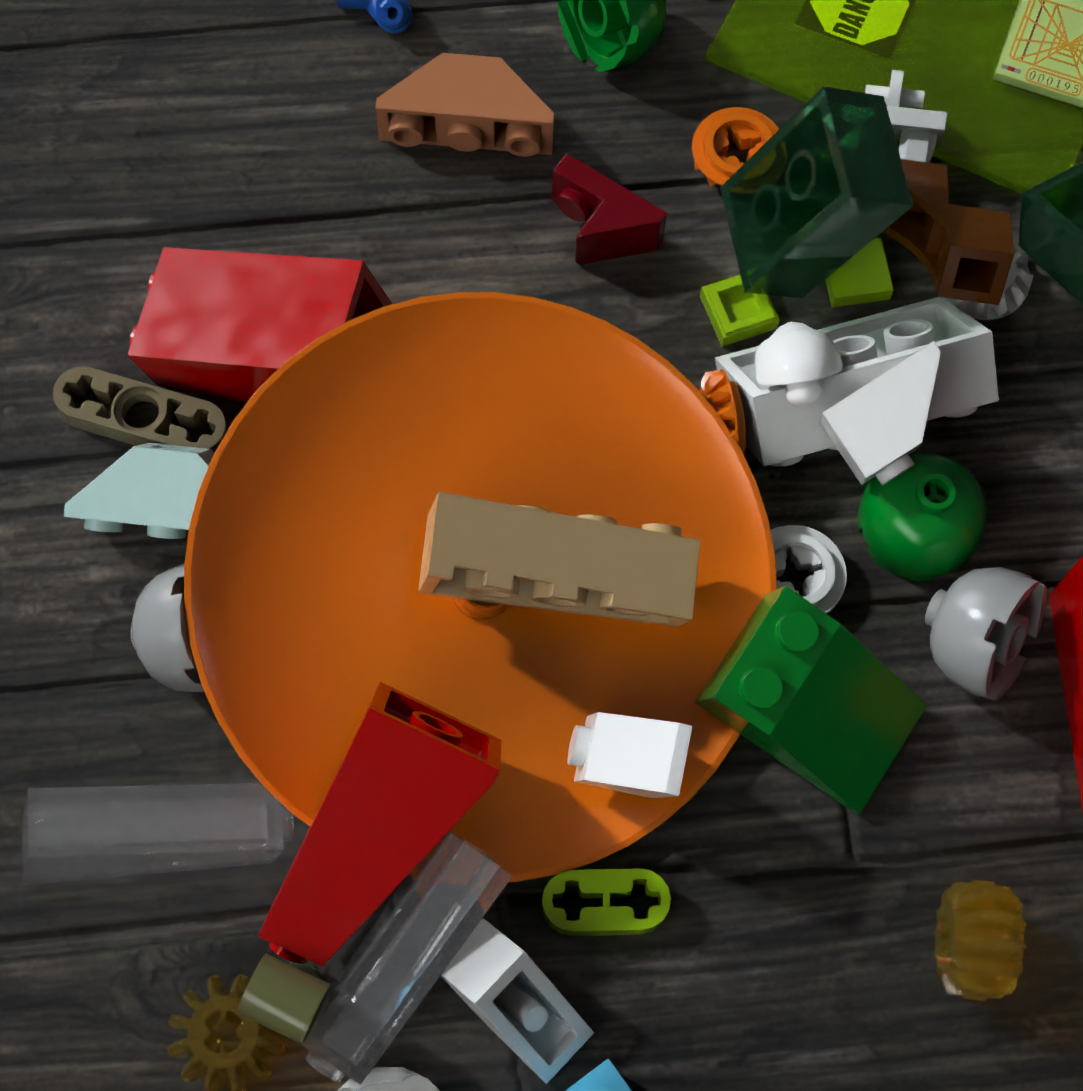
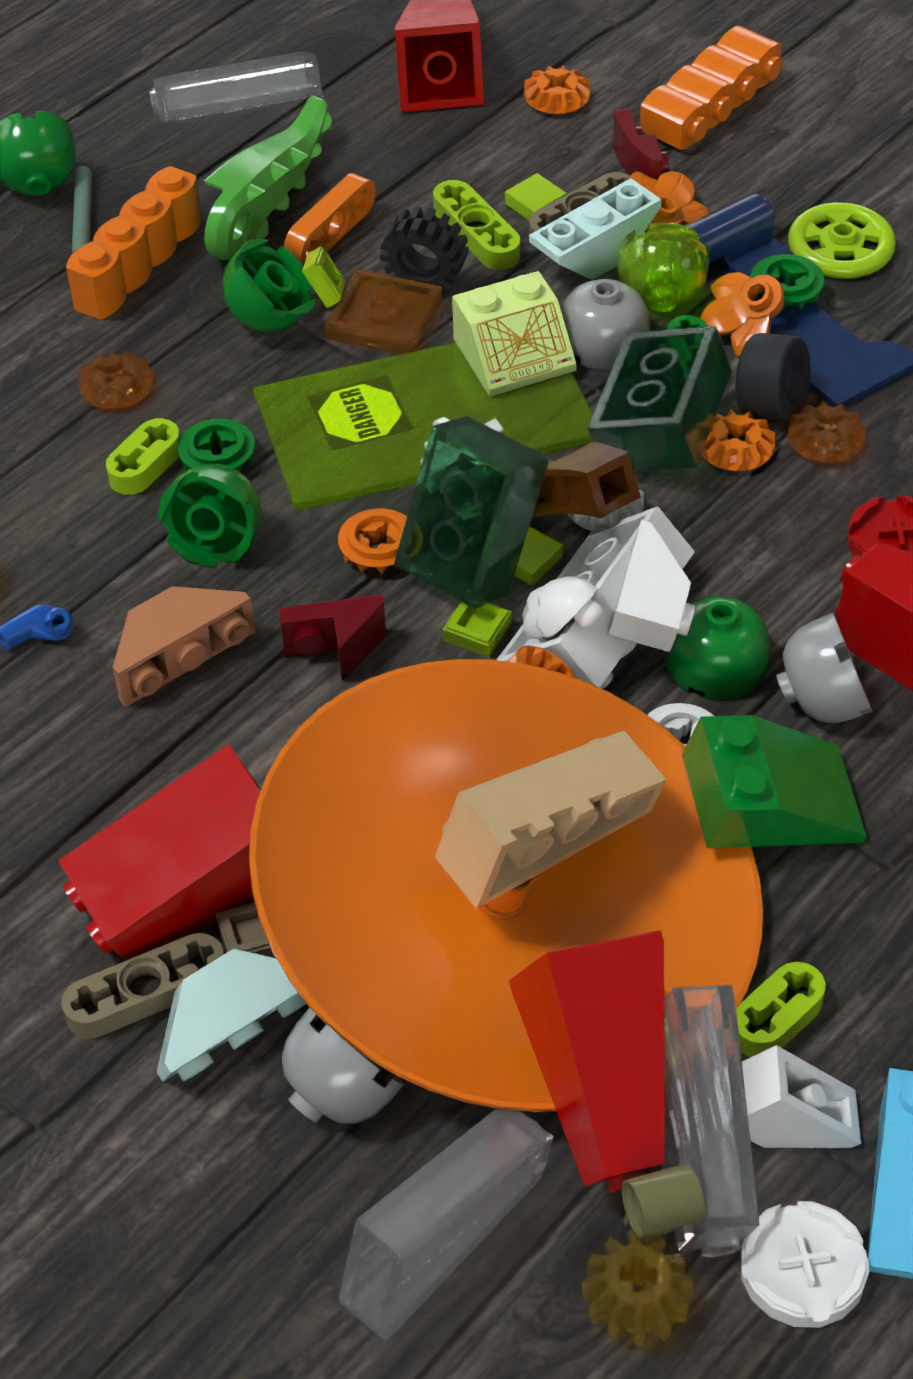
camera: 40 degrees left, 20 degrees down
white slope [567,712,692,798] -> none

